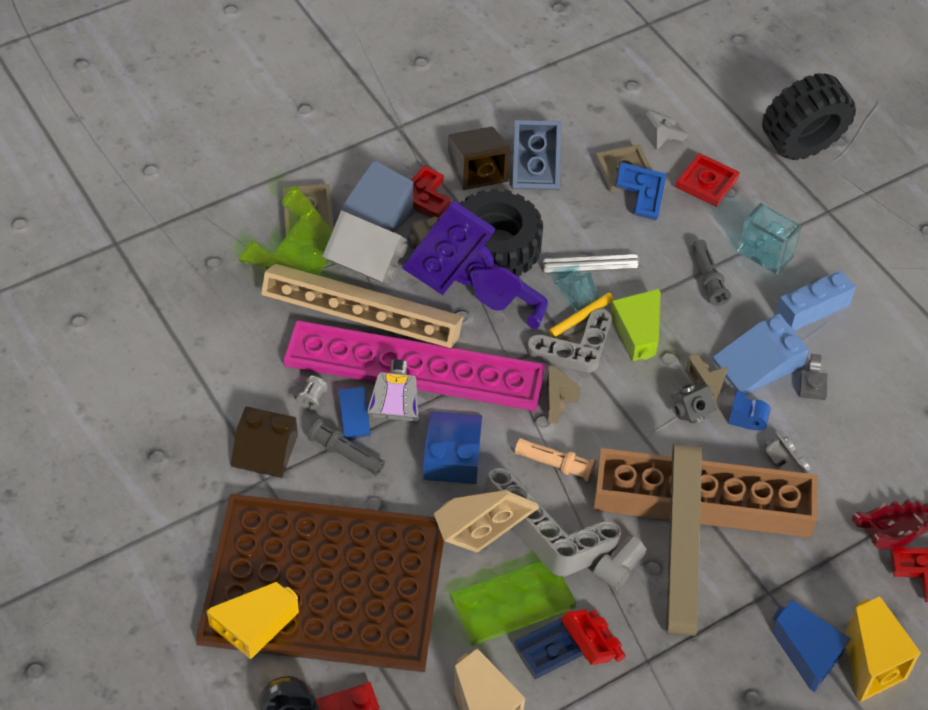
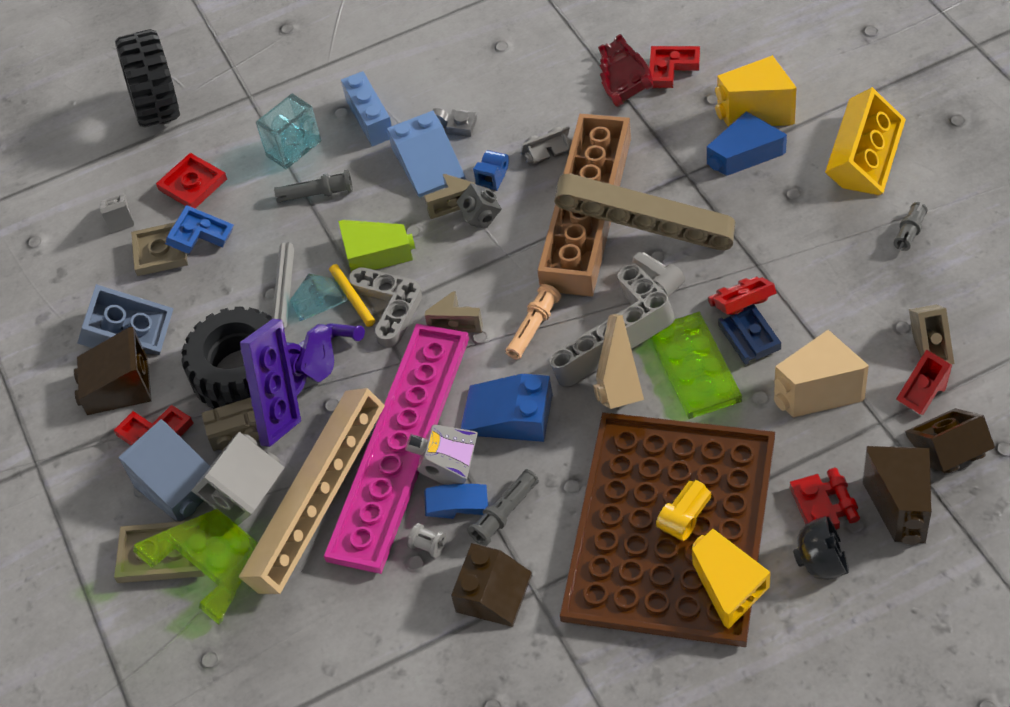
camera: 75 degrees left, 0 degrees up
none -> yellow piece [656,480,711,541]

